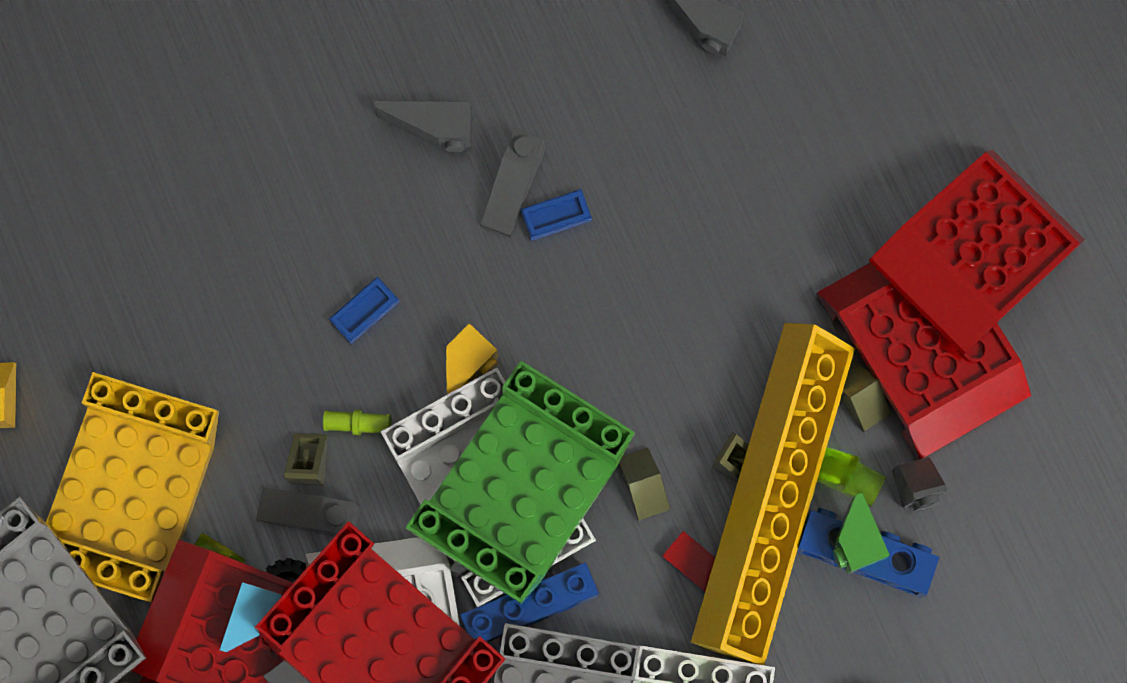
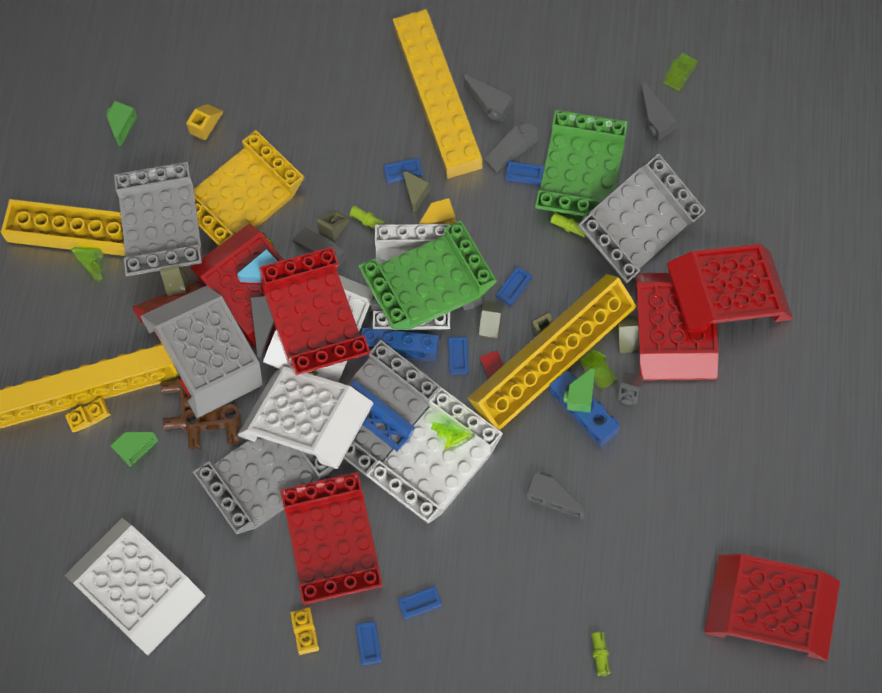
camera: 35 degrees right, 10 degrees down
none -> yellow brick [393,9,482,179]
none -> olive slope [403,171,430,212]
none -> blue tile [448,336,469,375]
none -> blue tile [496,266,533,306]
none -> bright green slope [535,110,628,216]
none -> lime pin [551,212,586,238]
none -> light grey slope [578,153,706,283]

